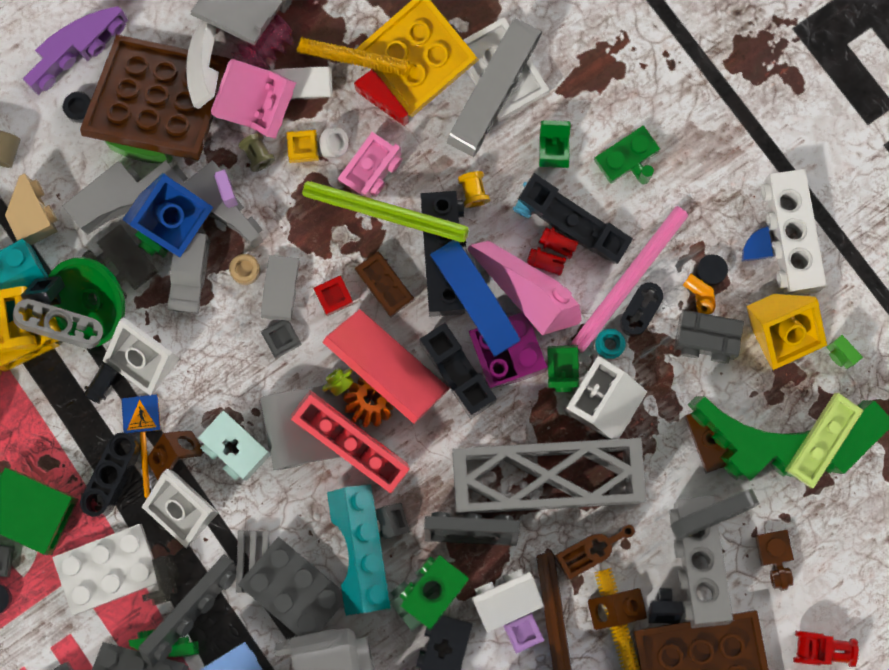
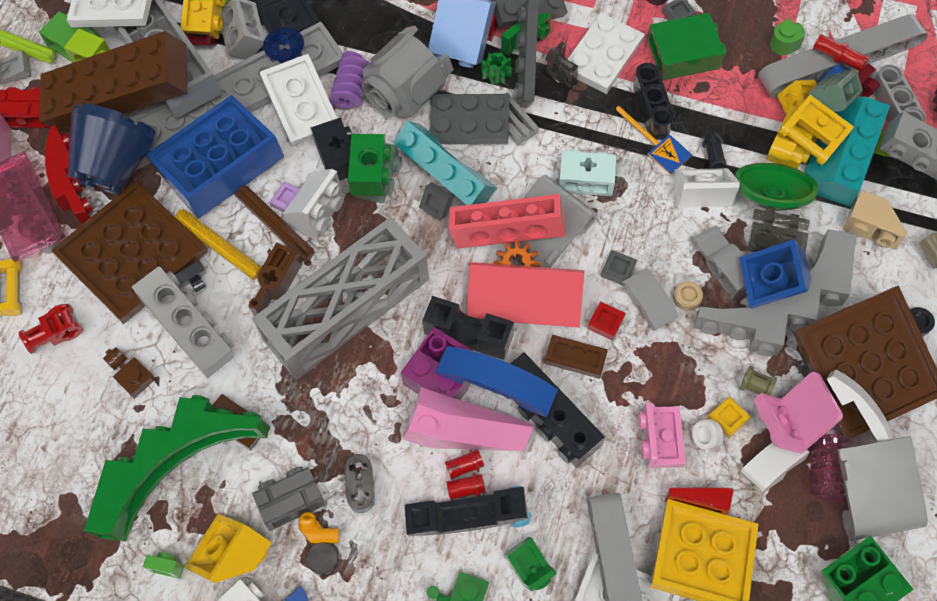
camera: 145 degrees right, 15 degrees down
light grey beam [13,299,103,349] -> none
black tile [21,276,65,314] -> none
white slope [142,469,219,548] -> none
reddish brown bracket [148,431,204,480] -> none
lavender tile [214,169,238,208] -> none
yellow axle [297,37,412,77] -> none
lime axle [302,181,469,242] -> none
lime plate [322,368,354,396] -> none
dark grey plate [424,512,520,546] -> none
yellow bush [458,171,490,208] -> none
green bracket [547,345,579,392] -> none
white slope [564,356,647,440] -> none
bright pink axle [571,206,688,353] -> none
reddish brown bracket [588,588,647,630] -> none
teal plate [595,329,626,359] -> none
dark grey beam [670,489,759,540] -> none
yellowish green tile [785,393,863,488] -> none
none -> green gear [481,52,512,85]

